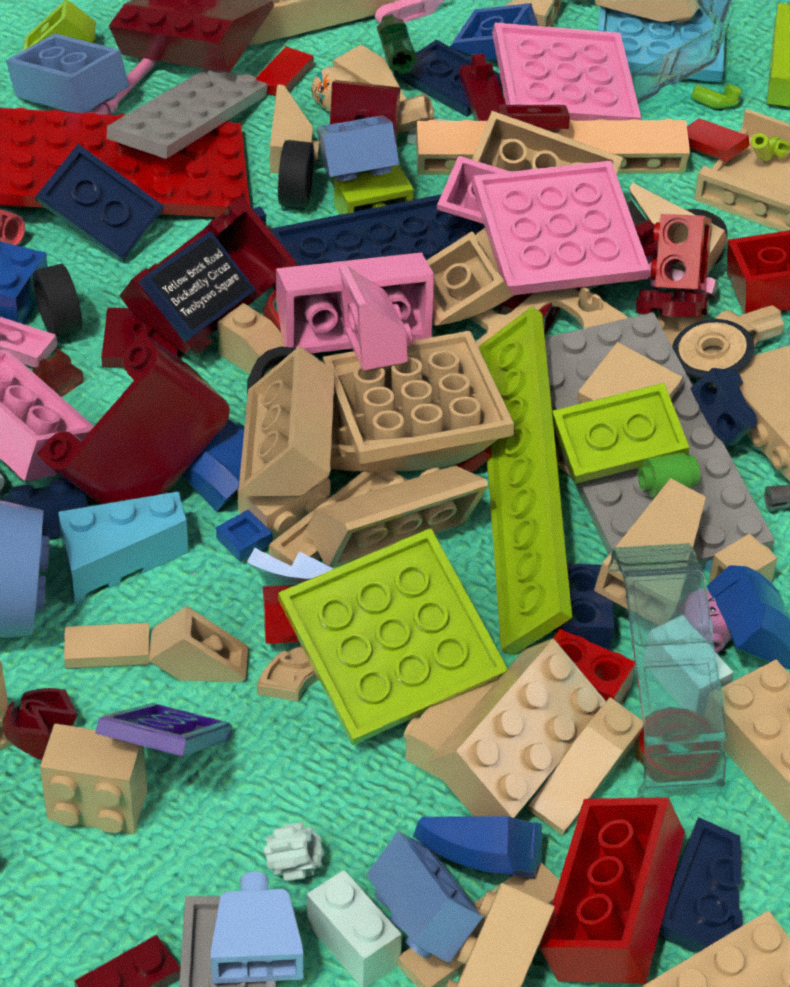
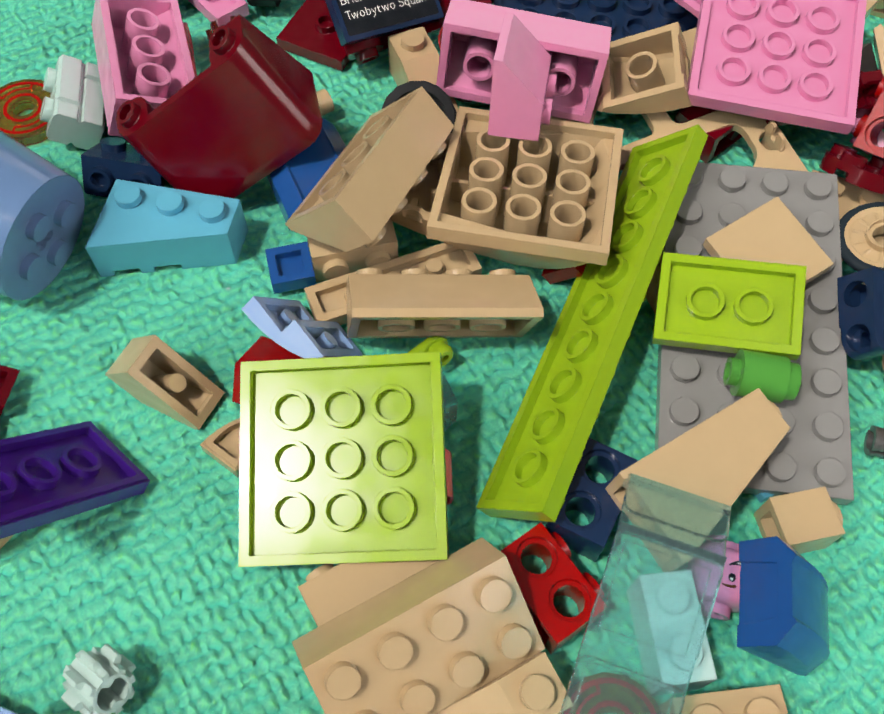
camera: 25 degrees right, 15 degrees up
tan tile [64,623,150,668] -> none

